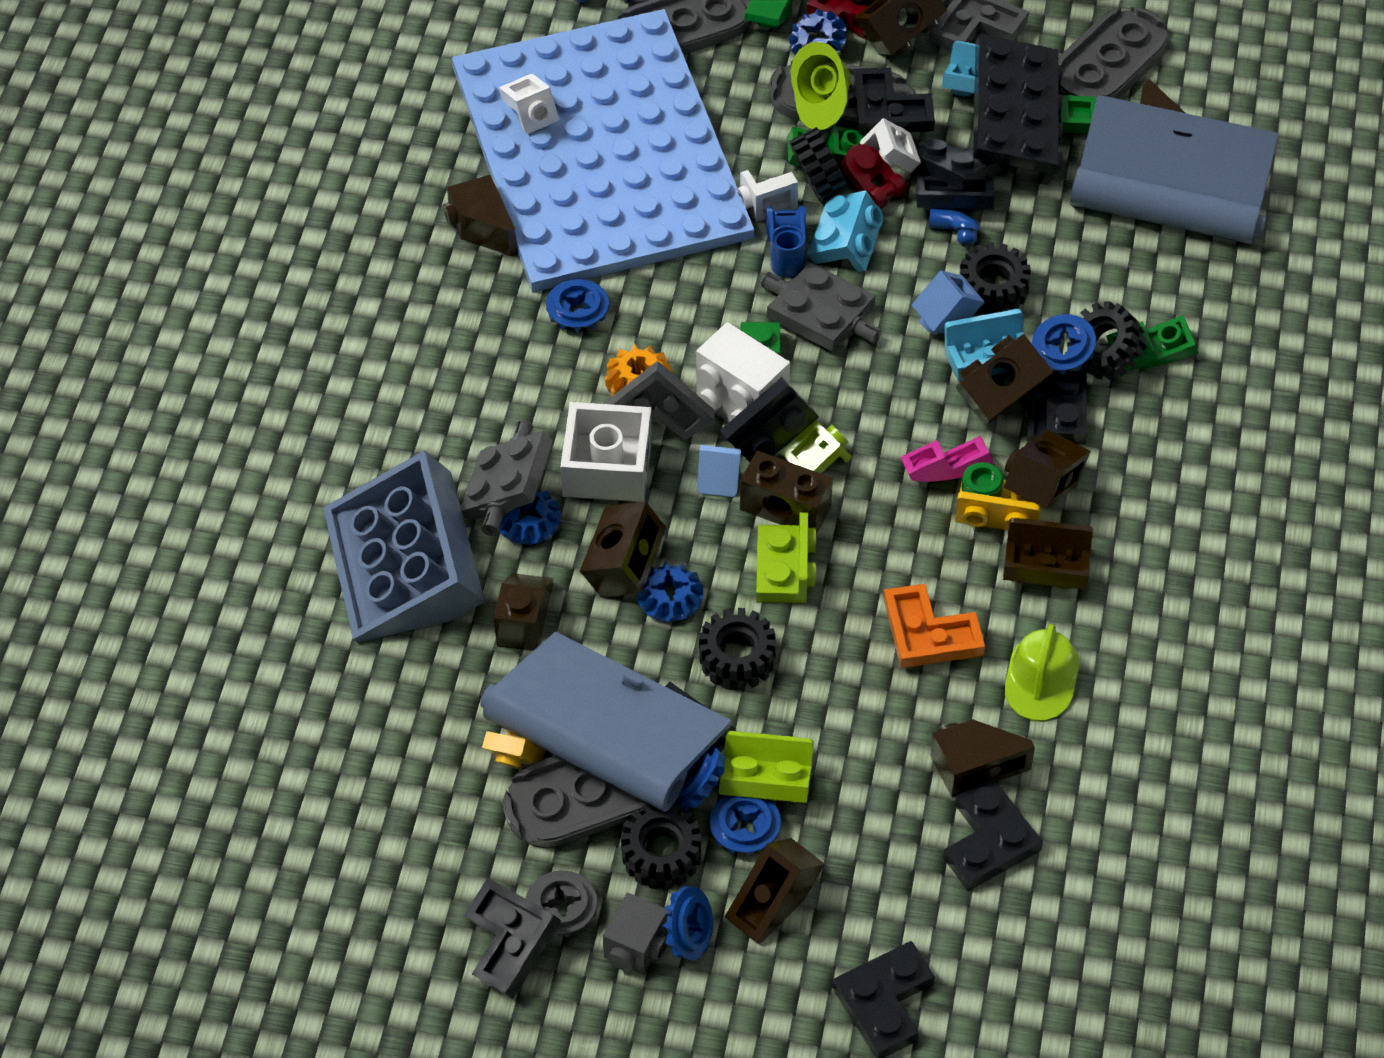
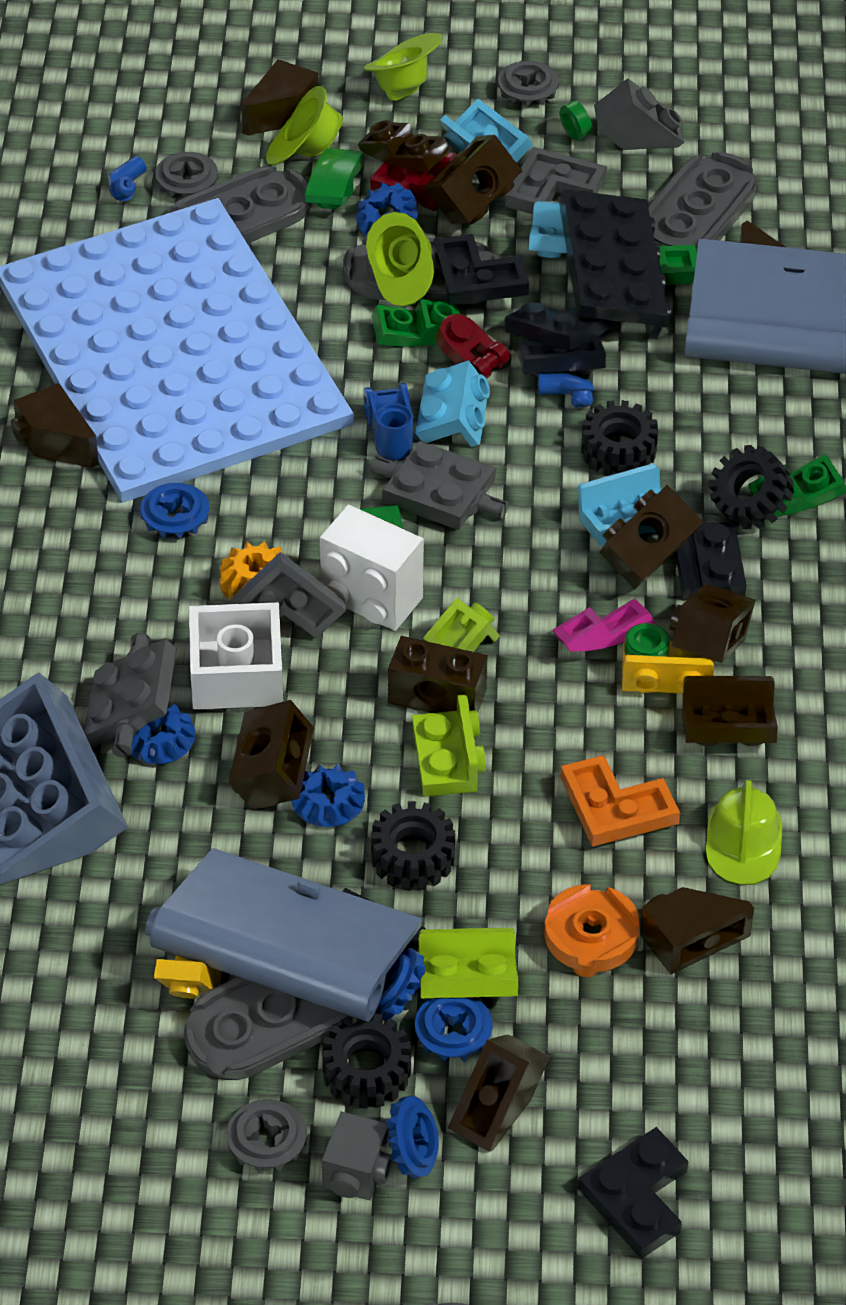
camera: 10 degrees left, 5 degrees down
black plate [464,878,561,999] -> none
dark brown slope [494,573,554,651] -> none
white bracket [499,73,559,134] -> none
light blue slope [697,445,741,497] -> none
black plate [720,377,819,462] -> none
white bracket [736,170,798,222] -> none
black tyre [789,127,848,202] -> none
white bracket [860,118,921,173] -> none
medium blue brick [912,270,984,335] -> none
black plate [943,777,1043,891] -> none
blue gear [1032,314,1097,375] -> none
none -> orange plate [544,884,639,977]

